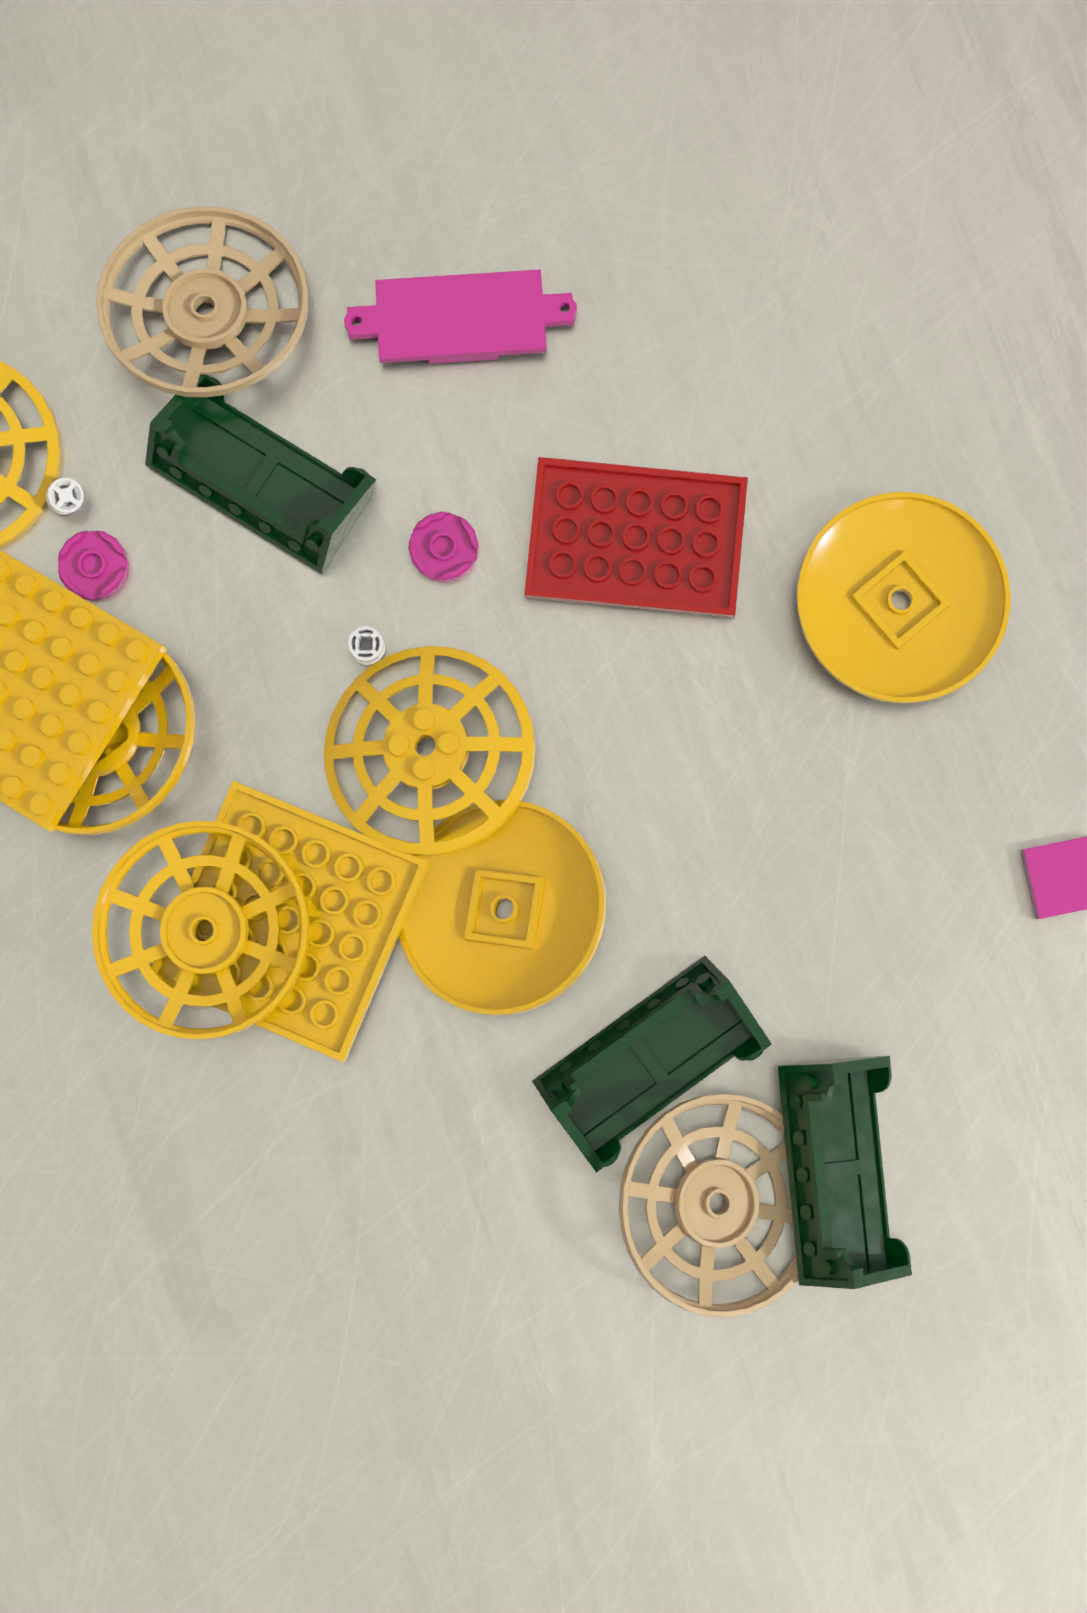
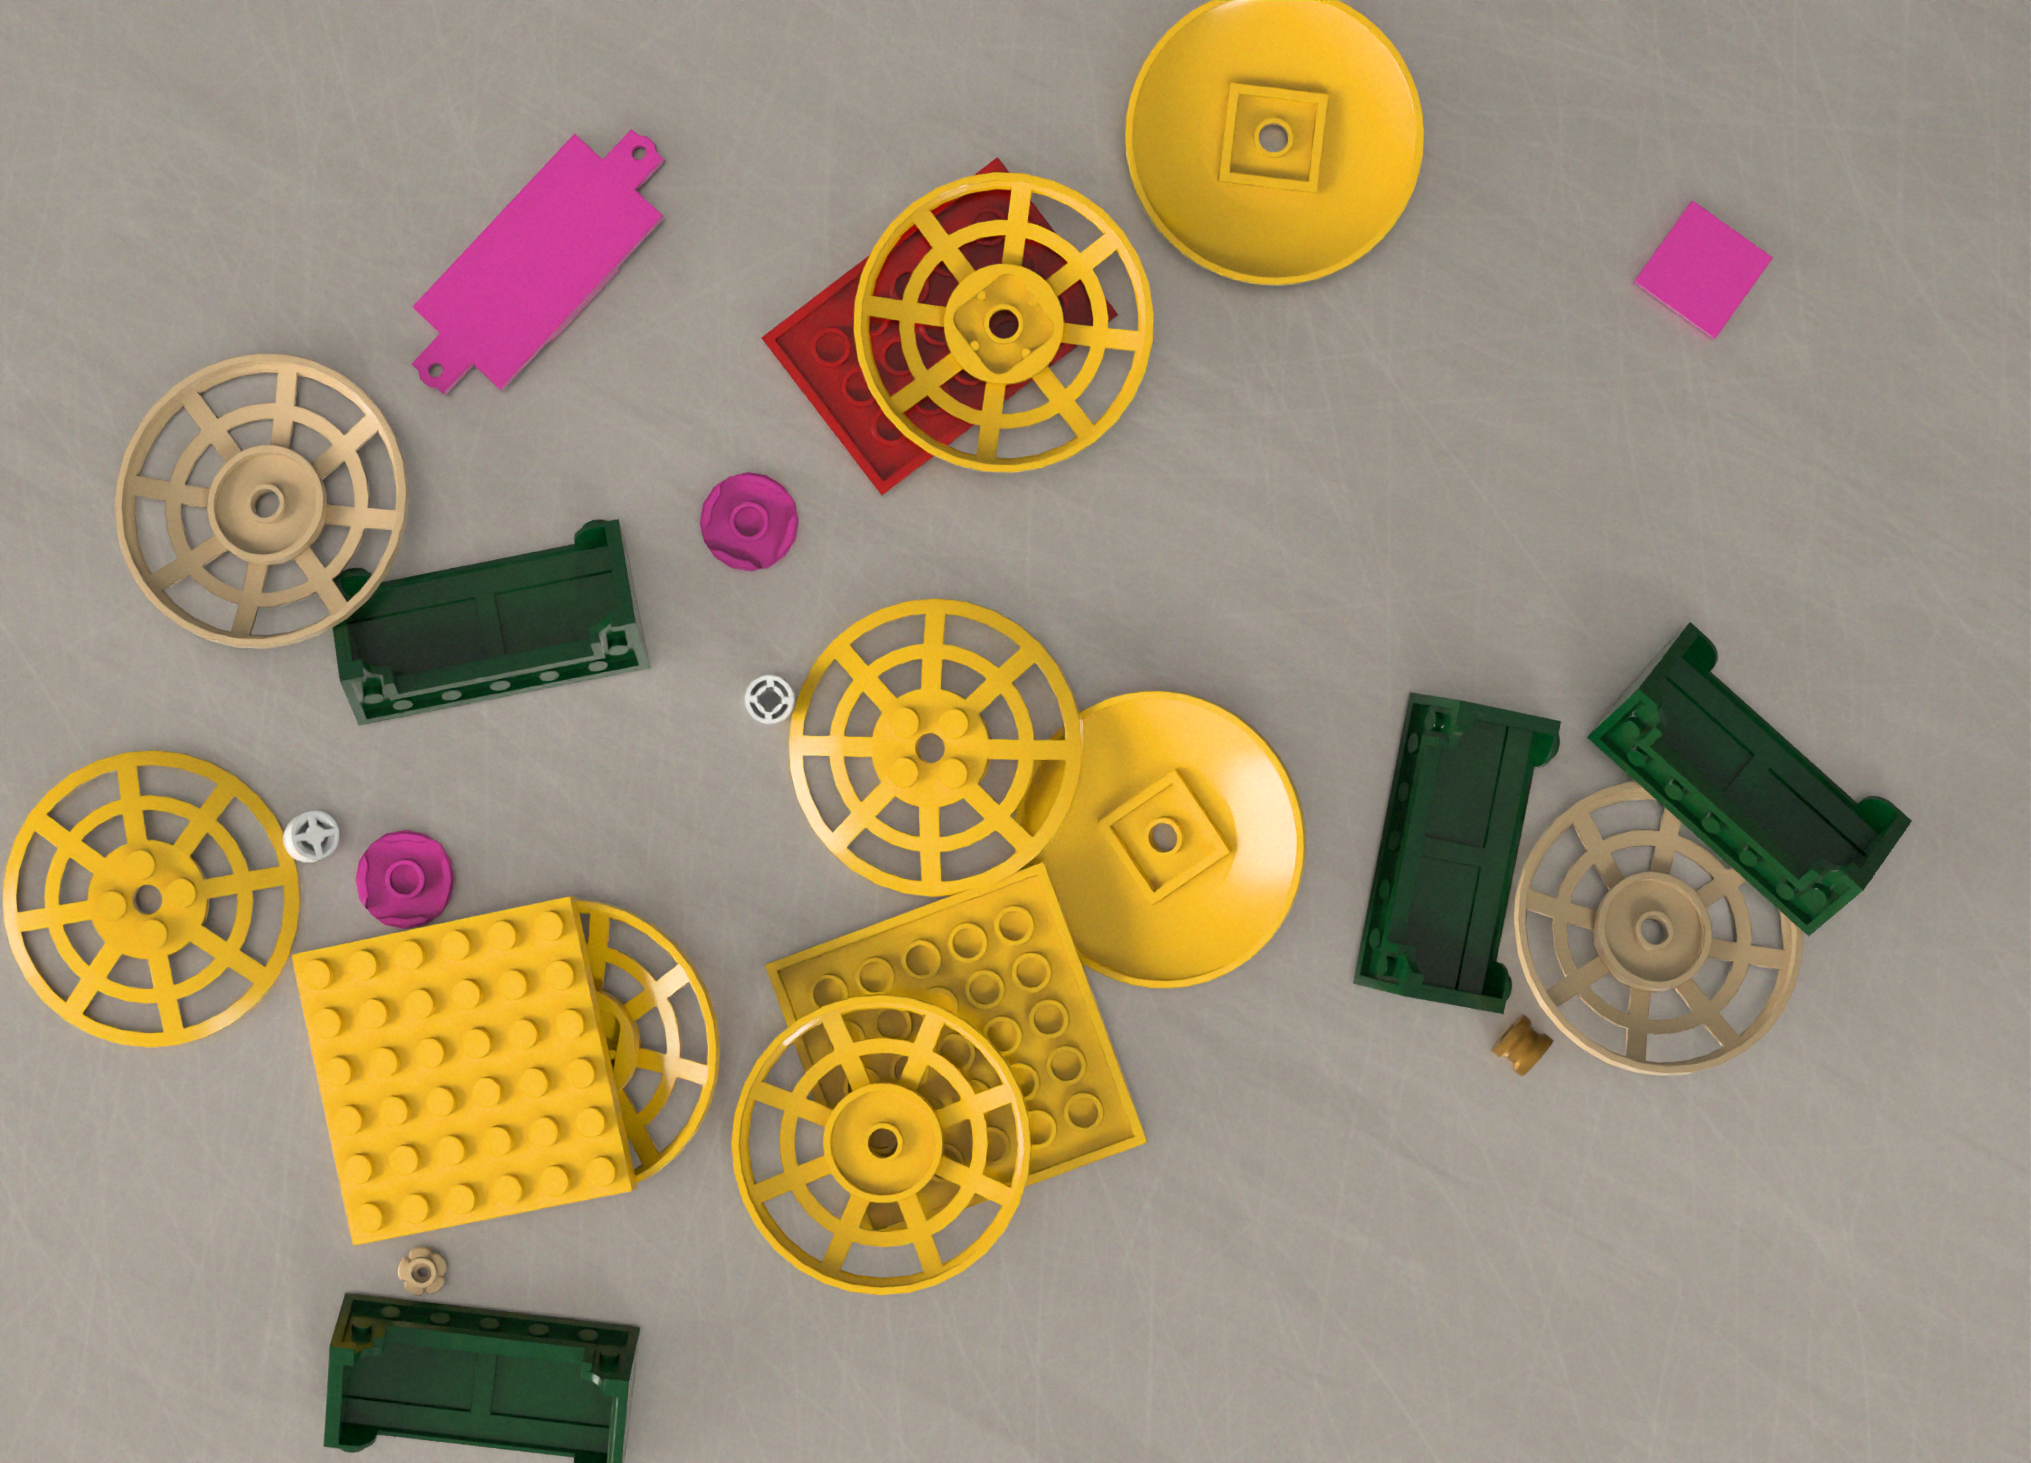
camera: 40 degrees left, 5 degrees up
none -> yellow dish [854,172,1154,473]
none -> pearl gold wheel [1491,1014,1554,1077]

